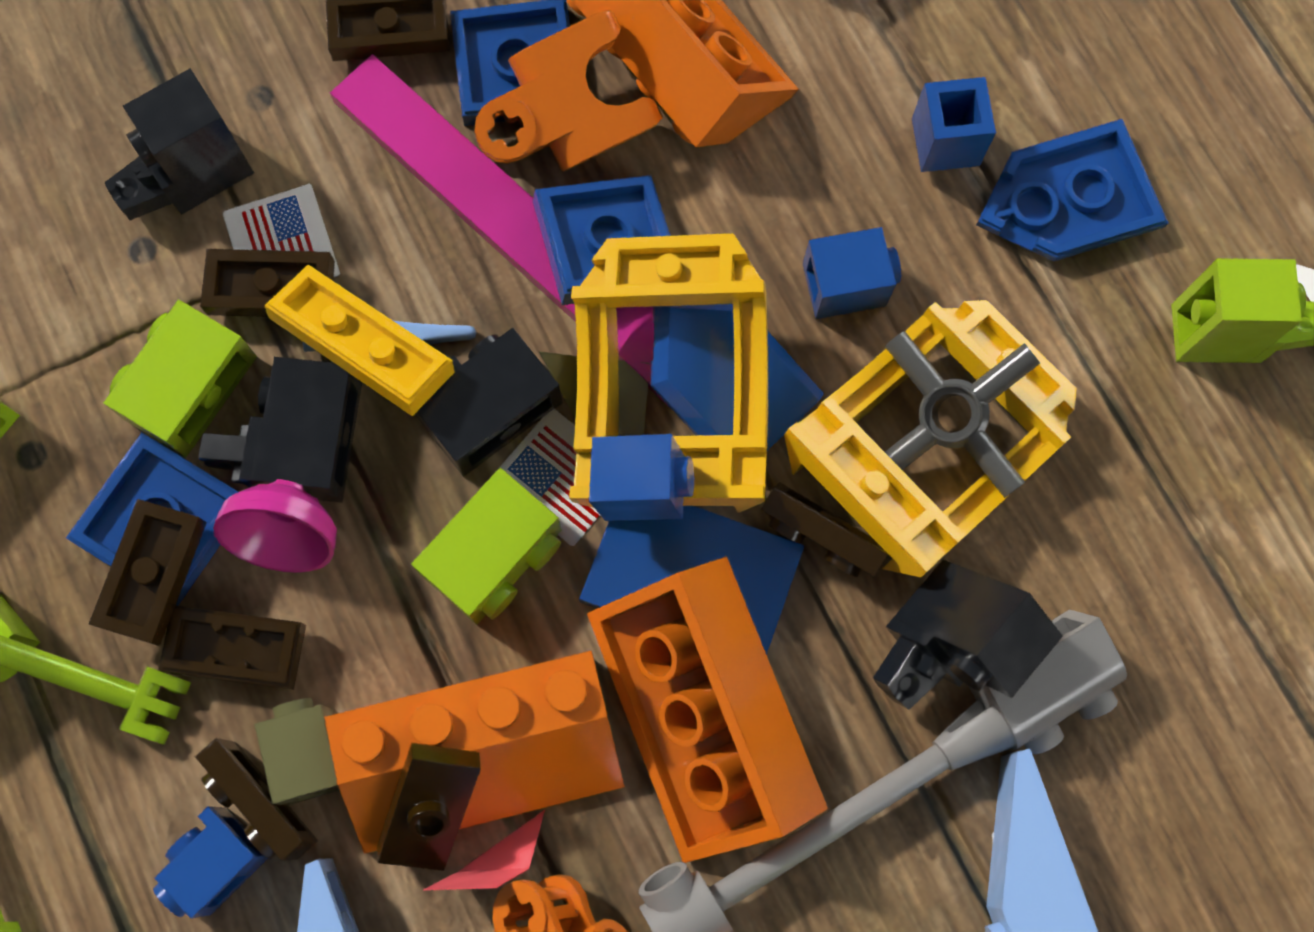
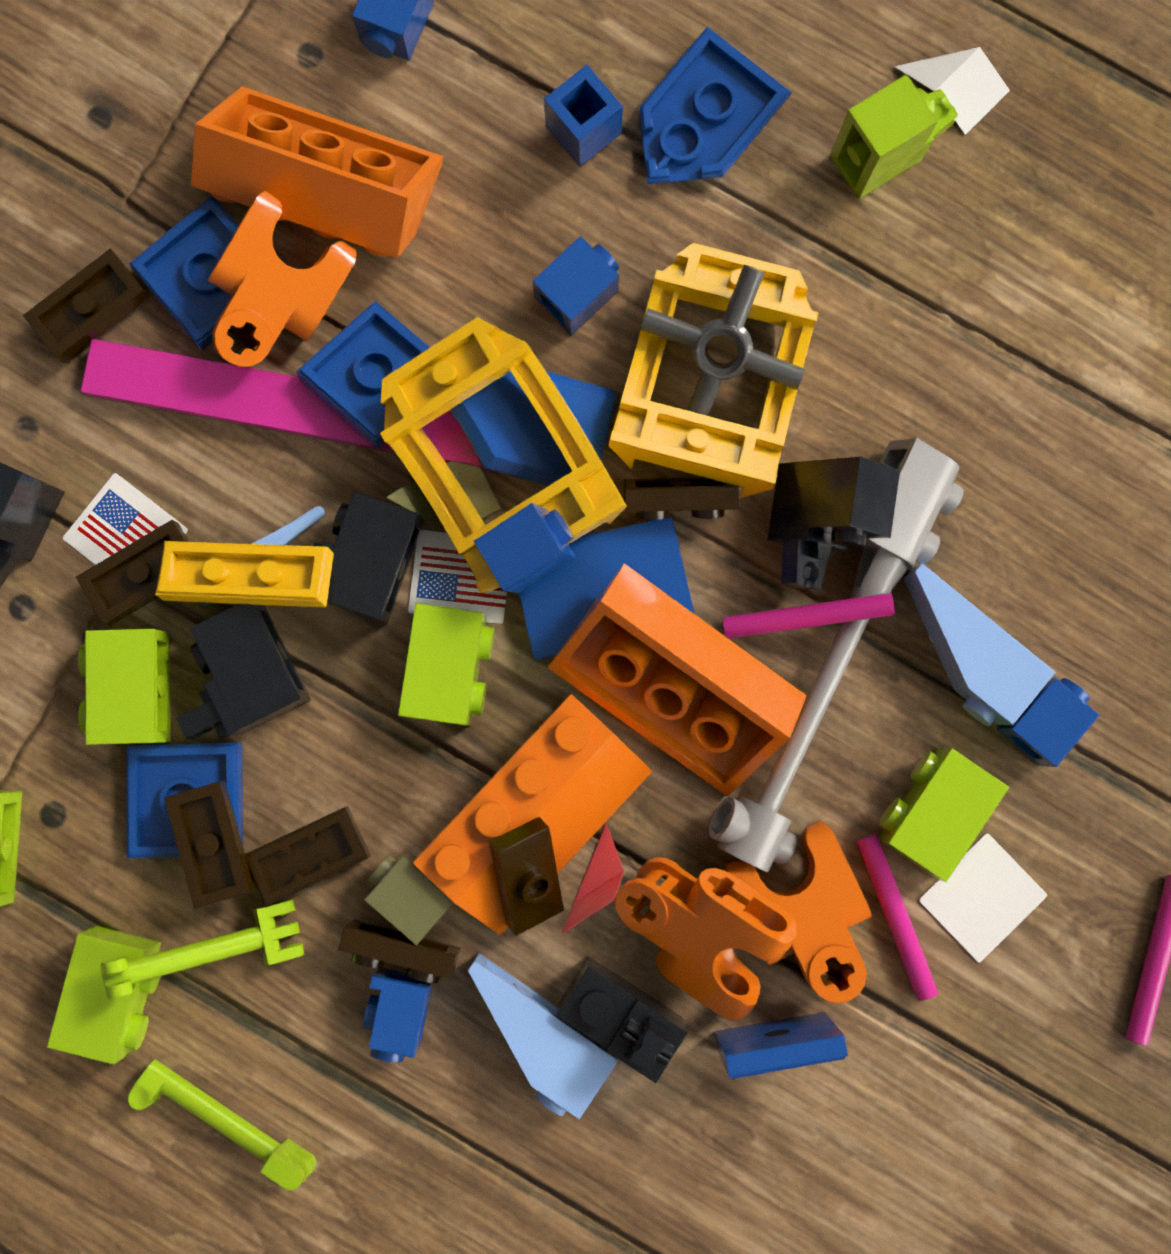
camera: 30 degrees left, 10 degrees up
dark pink piece [213,479,337,573] -> none
none -> dark pink bar [723,593,895,639]

